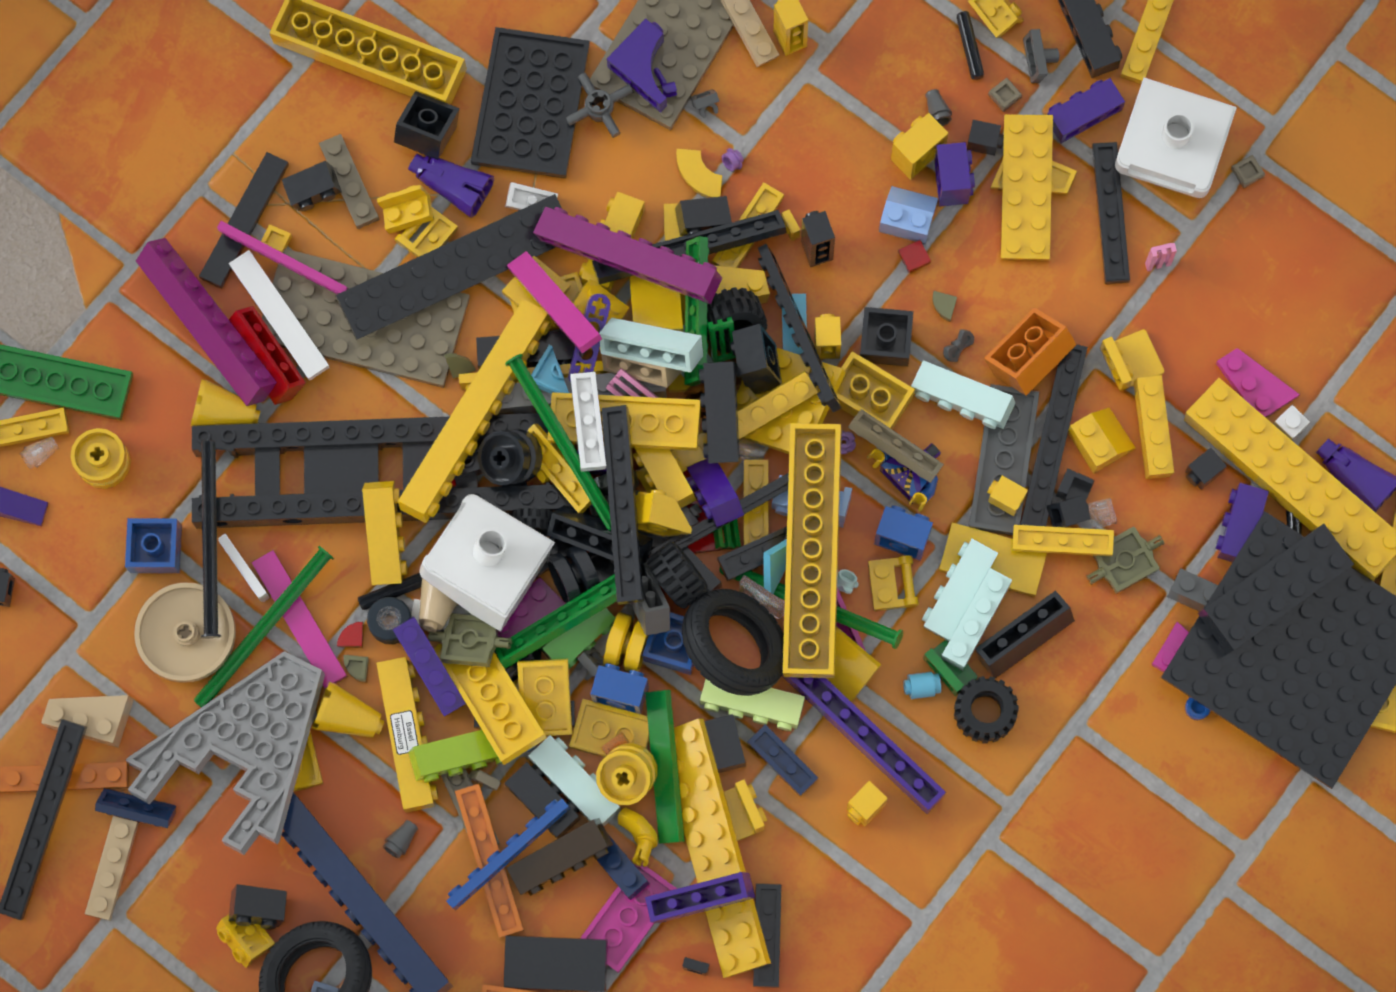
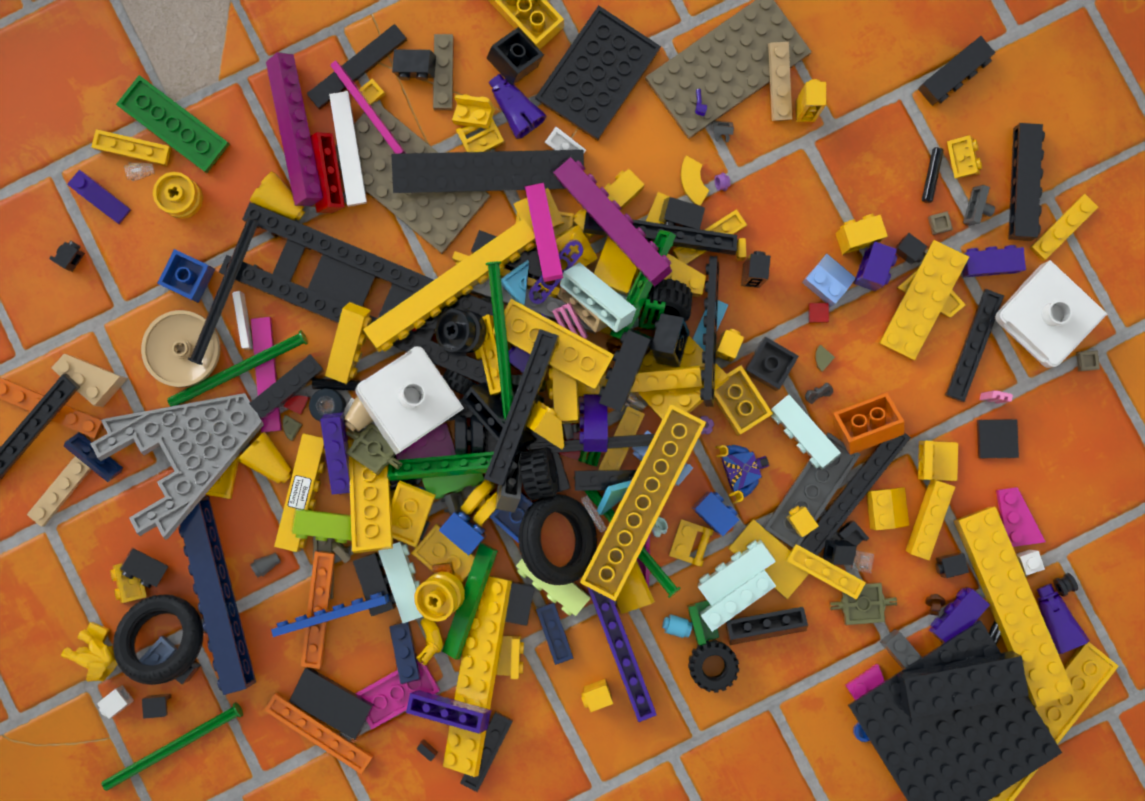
camera: 25 degrees right, 10 degrees up
olive tile [444,353,476,379] -> none
dark brown brick [507,818,613,896] -> none
dark grey bar [565,73,633,138] -> none
white plate [570,372,606,472] -> none
dark purple arch [607,18,667,113] -> none
dark tan plate [848,409,944,483] -> none
dark grey cone [925,89,952,126] -> none
none -> black brick [249,354,324,420]
none -> reddish brown plate [925,594,946,616]
none -> black tile [977,419,1019,458]
none -> black wheel [1053,573,1078,597]

